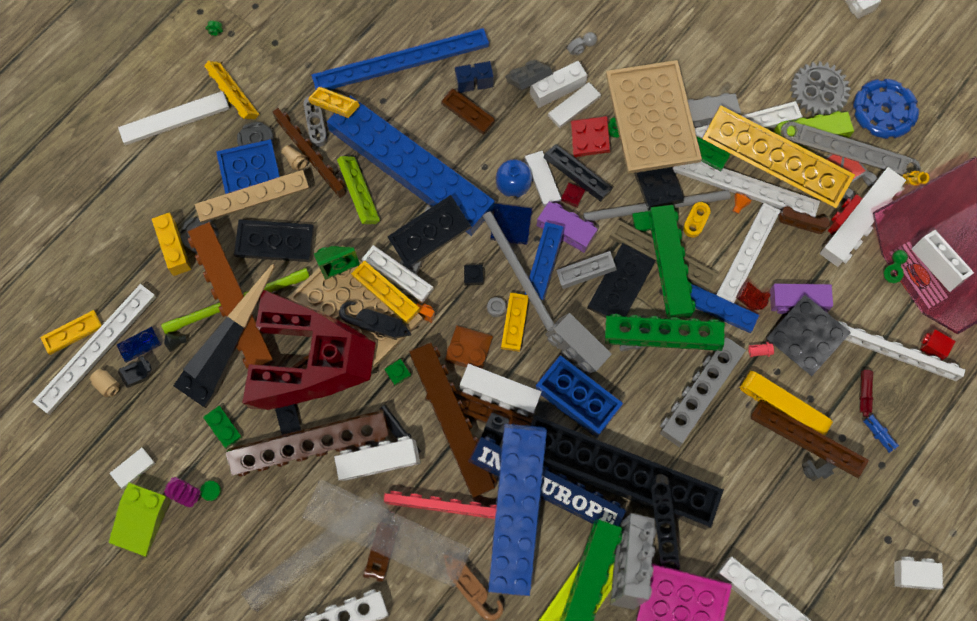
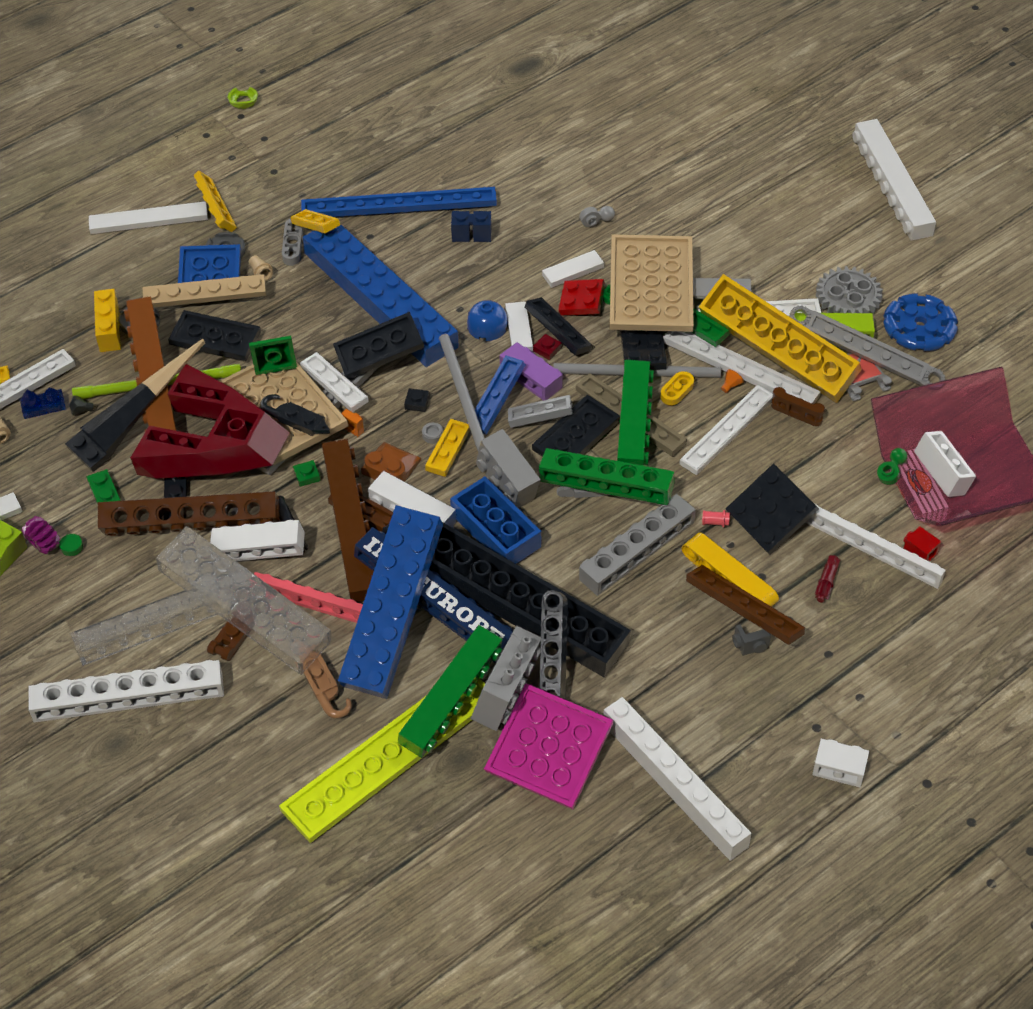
camera: 15 degrees right, 20 degrees down
black bracket [118,356,152,388] -> none
green plate [205,21,223,36] -> none
reddish brown plate [272,108,346,199] -> none
lime plate [337,156,380,224] -> none
yellow plate [351,260,421,324] -> none
reddish brown plate [441,88,495,135] -> none
clear blue tile [490,203,532,245] -> none
dark grey plate [505,60,553,90] -> none
white brick [530,61,587,108] -> none
green tile [632,211,651,232] -> none
blue plate [690,284,759,334] -> none
clear red bracket [736,281,771,310] -> none
medium lavender brick [770,284,833,314] -> none
white brick [820,167,906,267] -> none
red plate [828,194,862,235] -> none
blue pin [863,414,899,453] -> none
yellow pin [902,171,929,186] -> none

